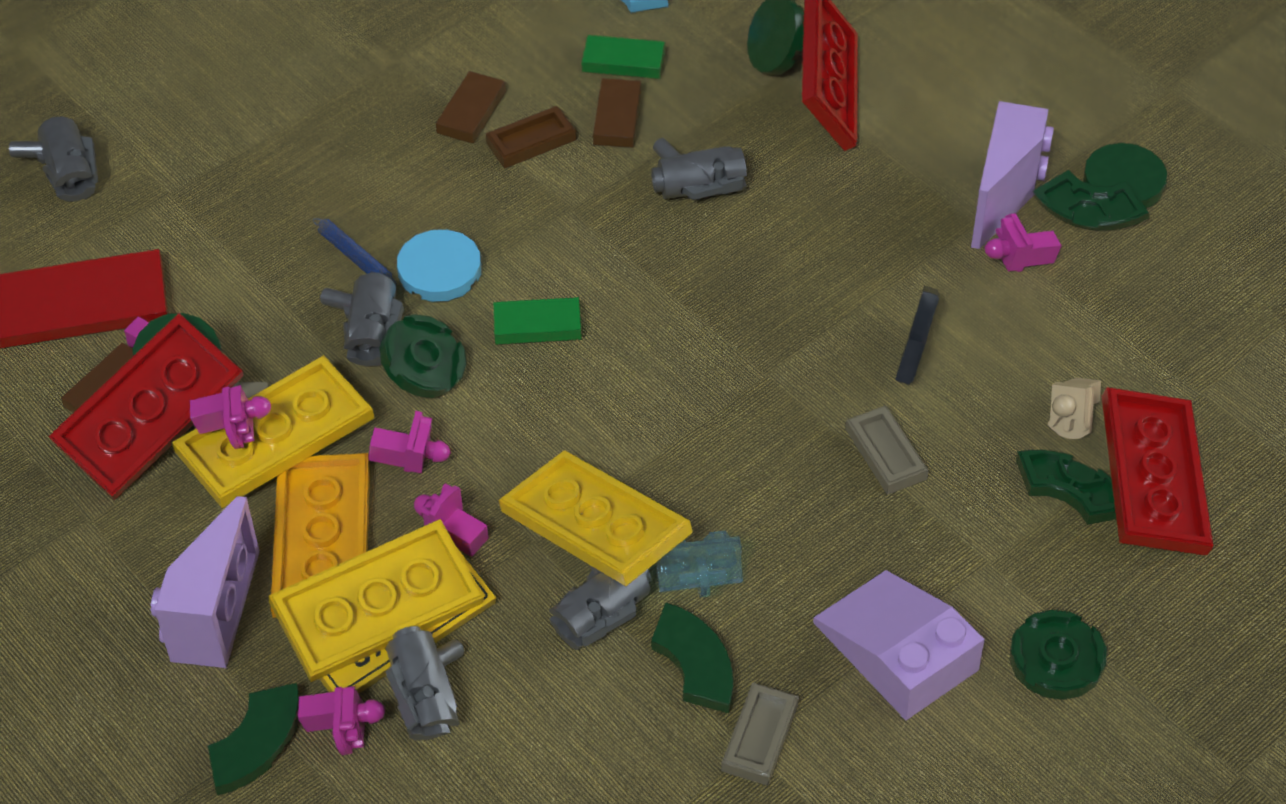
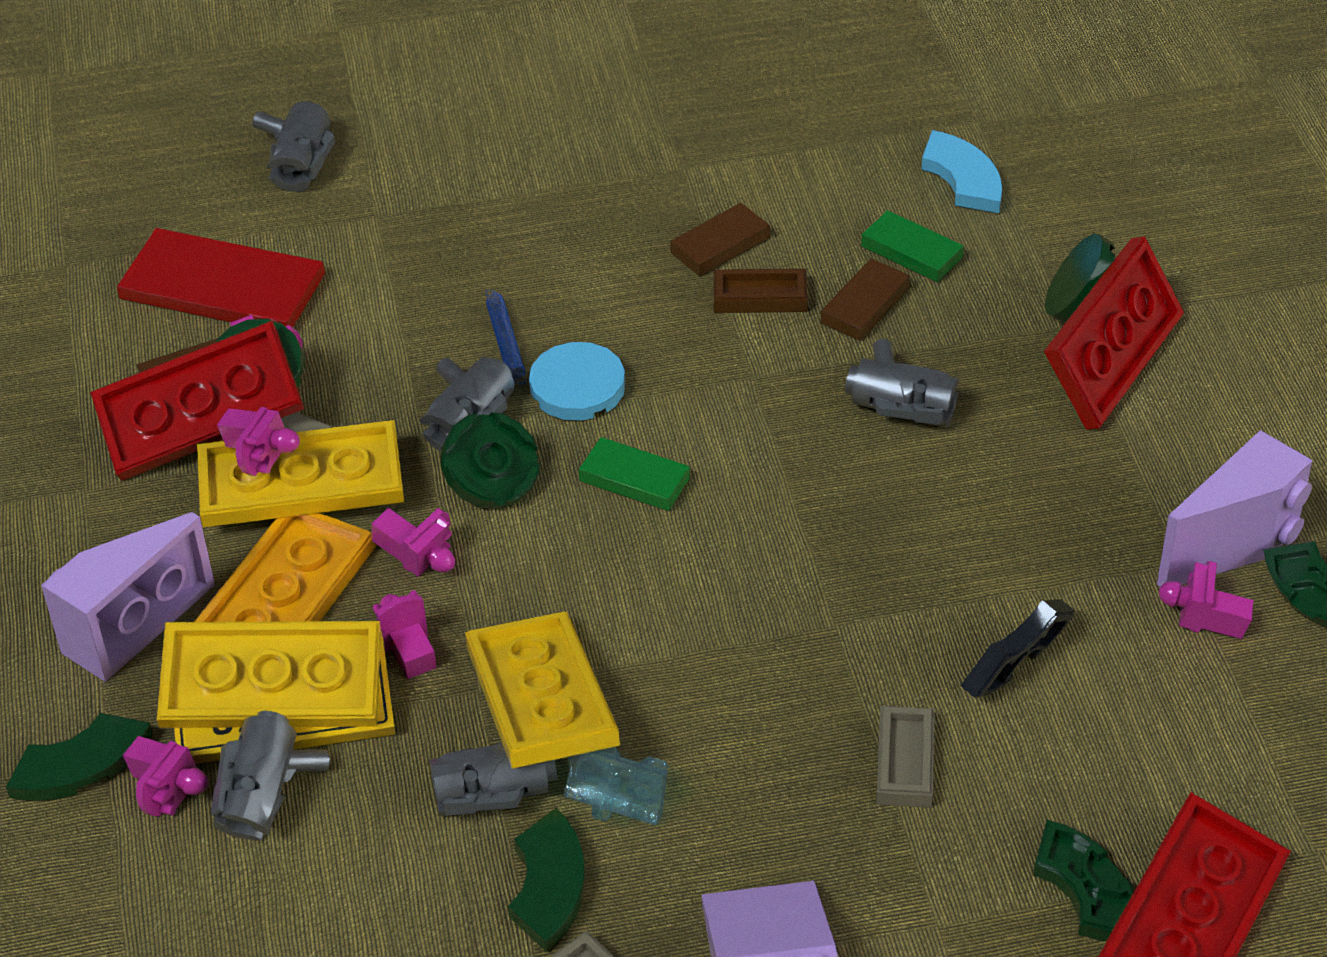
camera: 30 degrees right, 5 degrees down
tan piece [1048,377,1101,439] -> none

